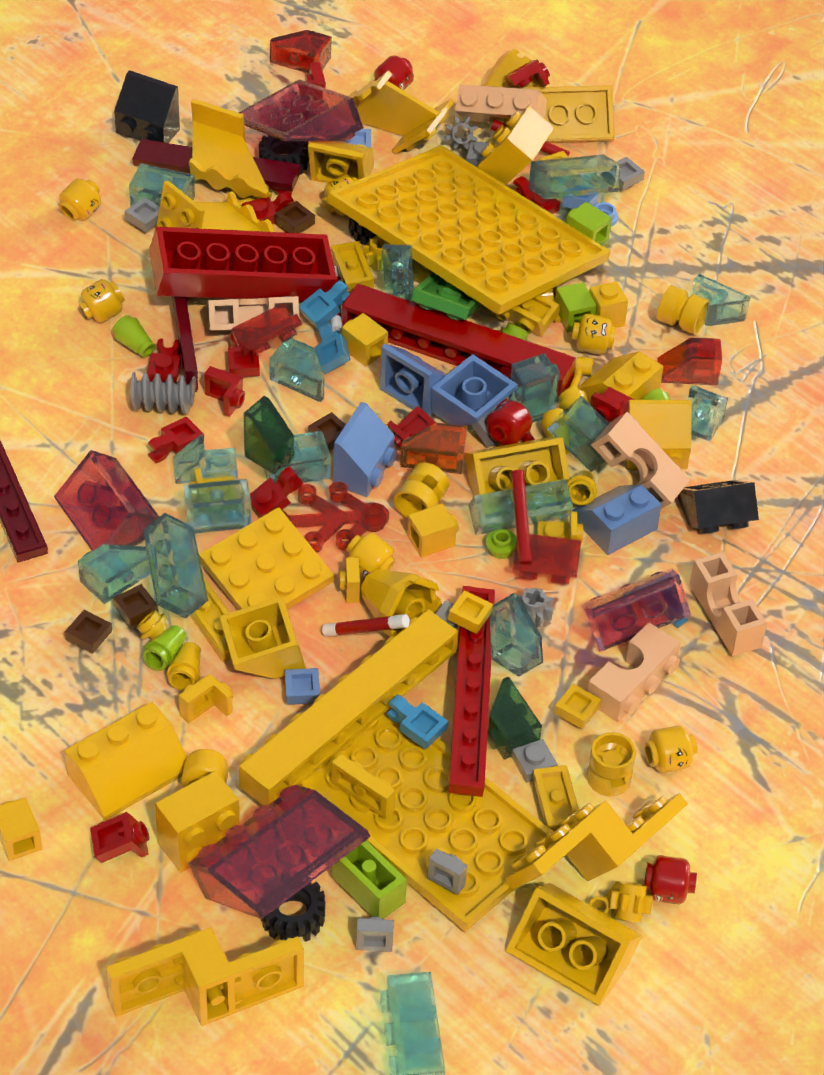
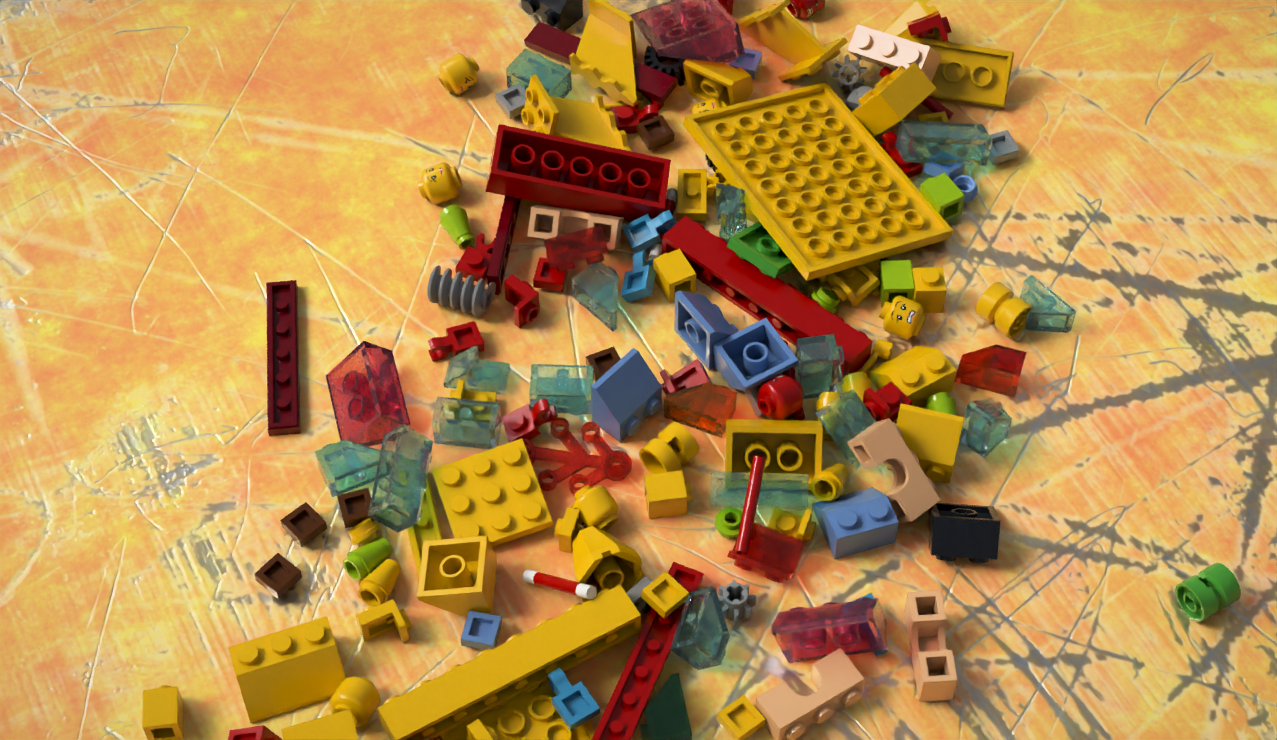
camera: 20 degrees right, 5 degrees up
clear green slope [244,395,295,474] -> none
none -> reddish brown plate [254,553,302,599]

